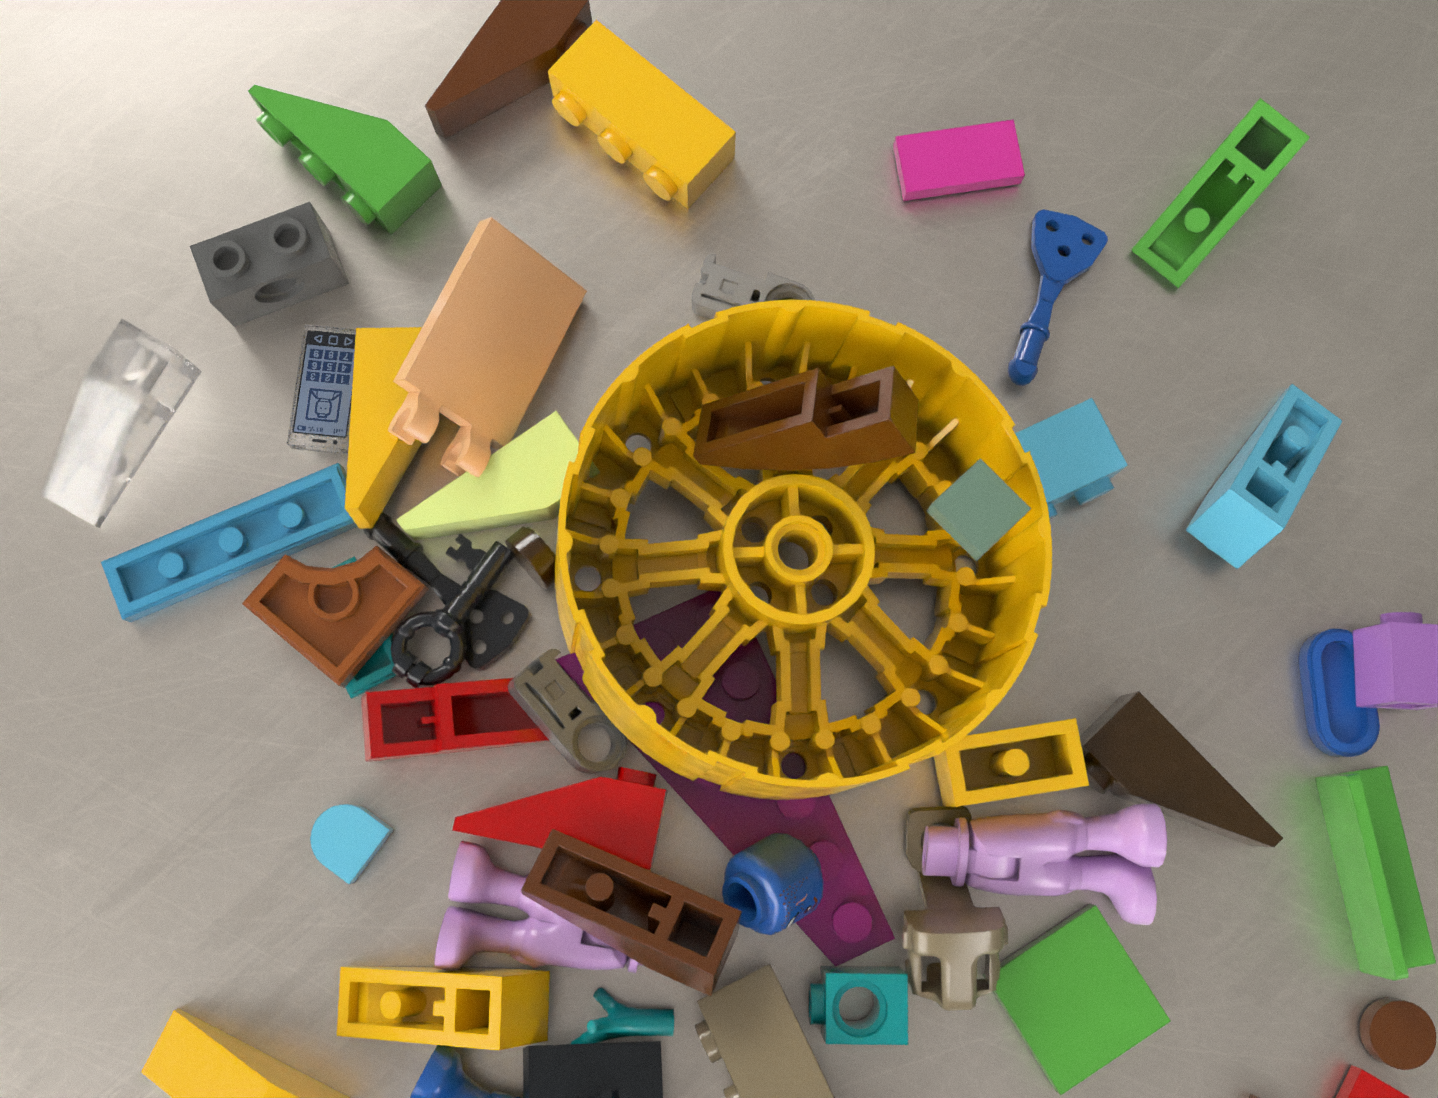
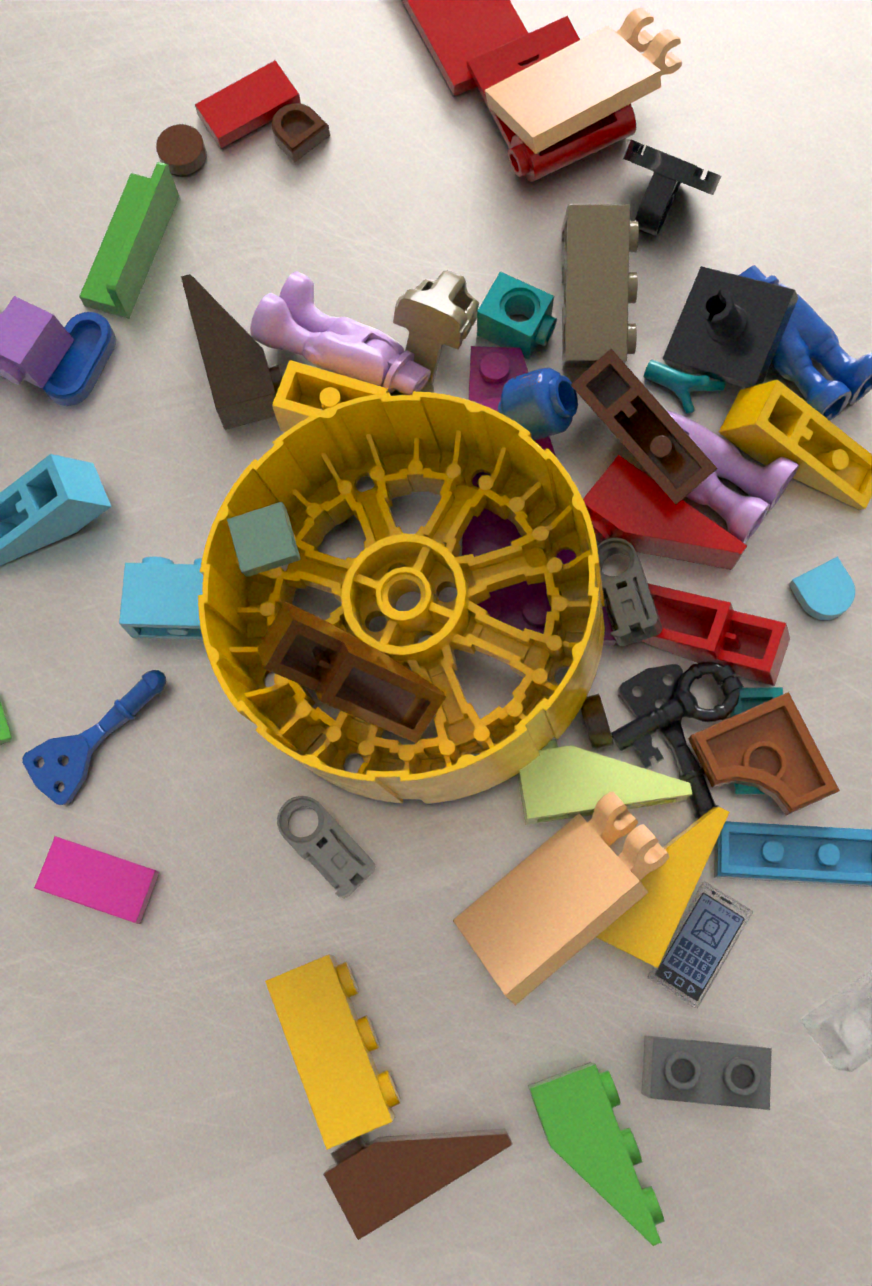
camera: 145 degrees left, 5 degrees down
bright green tile [982,904,1171,1095] -> none

